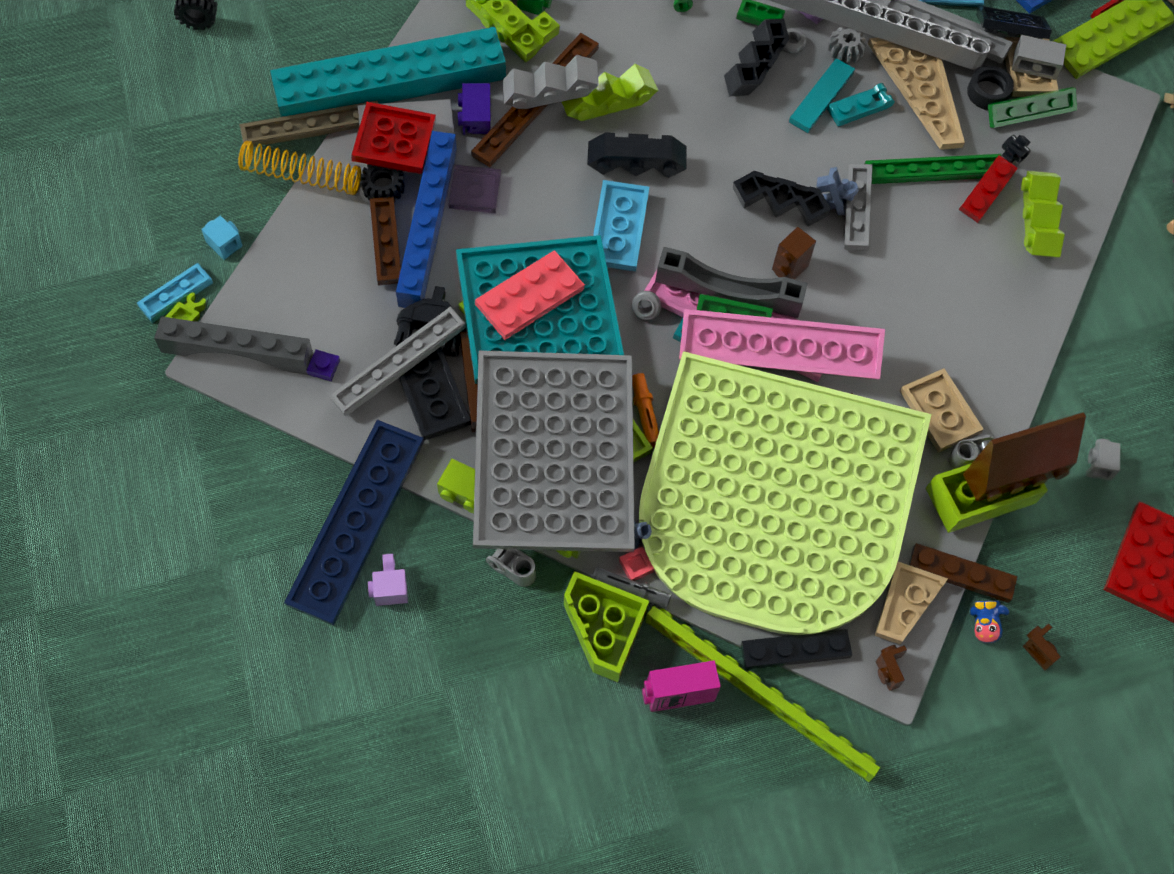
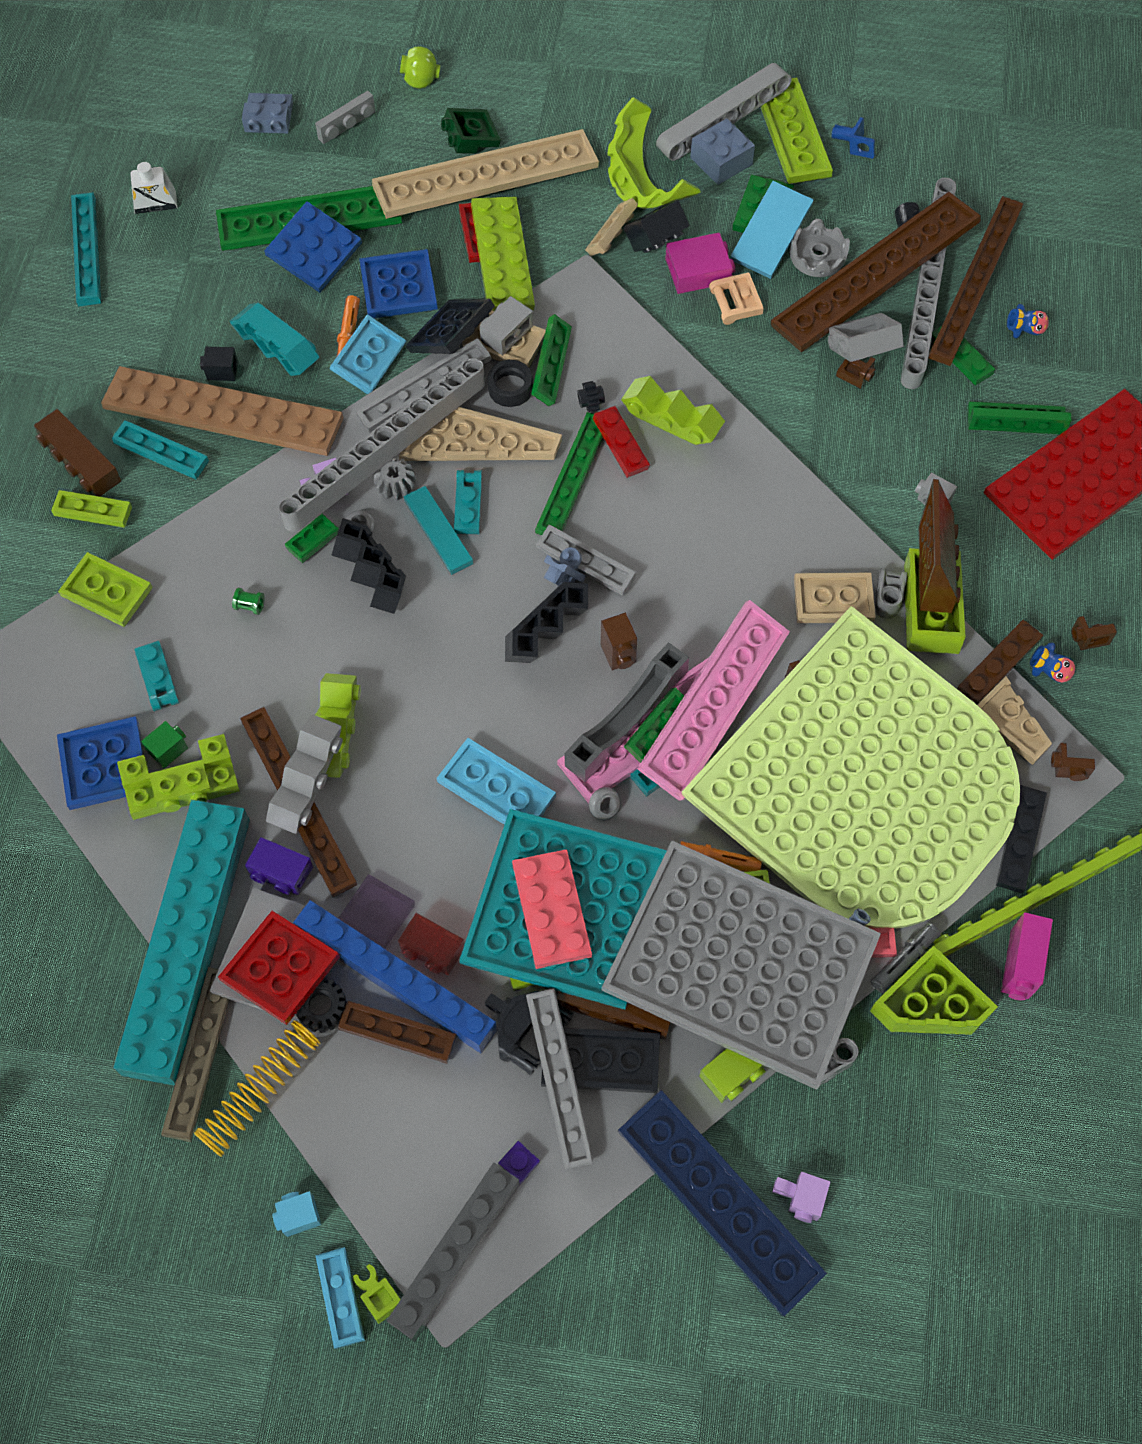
camera: 60 degrees left, 0 degrees up
black brick [587,132,687,178] -> none
none -> clear red brick [398,913,465,976]

